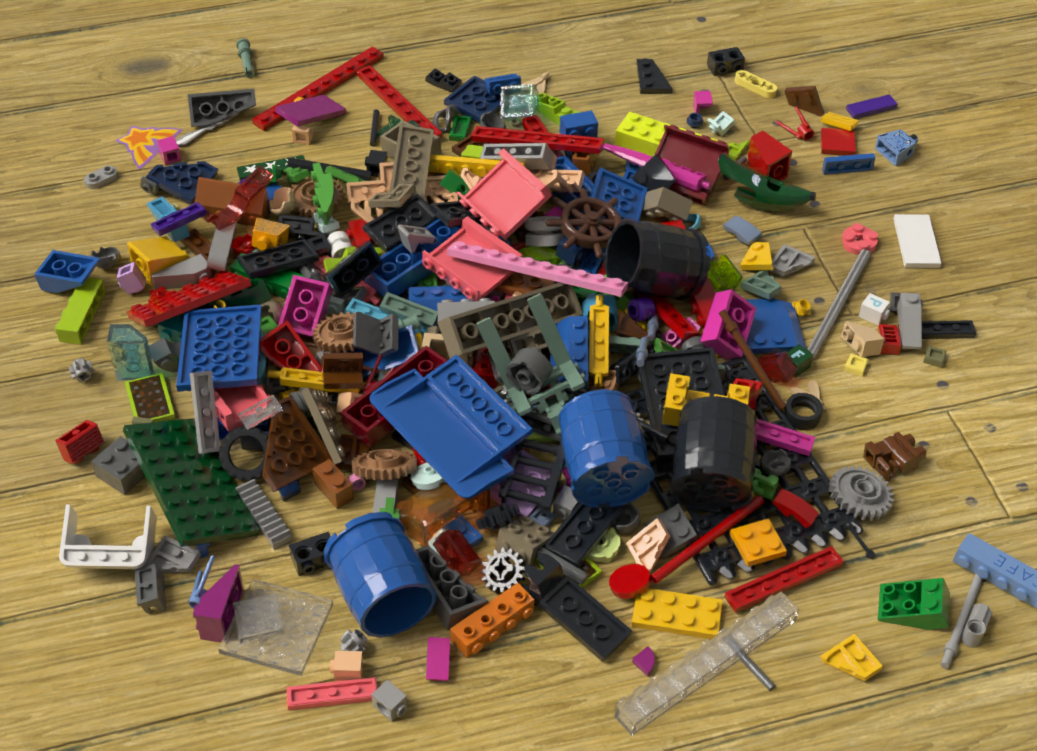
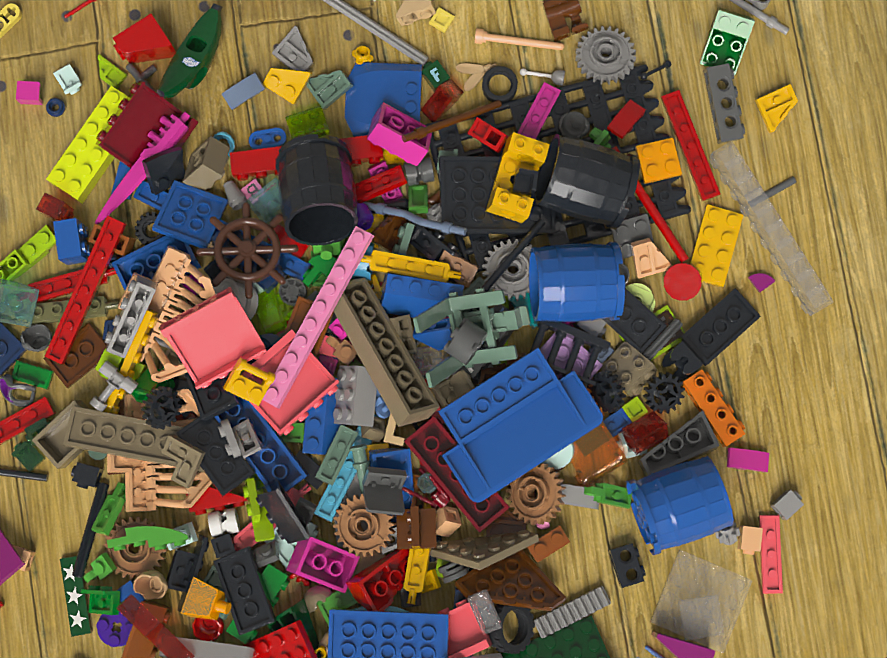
camera: 85 degrees left, 35 degrees up
none -> clear red brick [36,193,74,221]
none -> light grey bar [90,361,139,412]
none -> black gear [141,386,182,430]
none -> light grey plate [218,419,241,458]
none -> yellow plate [223,358,275,406]
none -> light nougat piece [474,28,564,50]
none -> hinge [520,68,565,86]
none -> lime plate [621,396,648,423]
none -> dark grey brick [703,63,745,144]

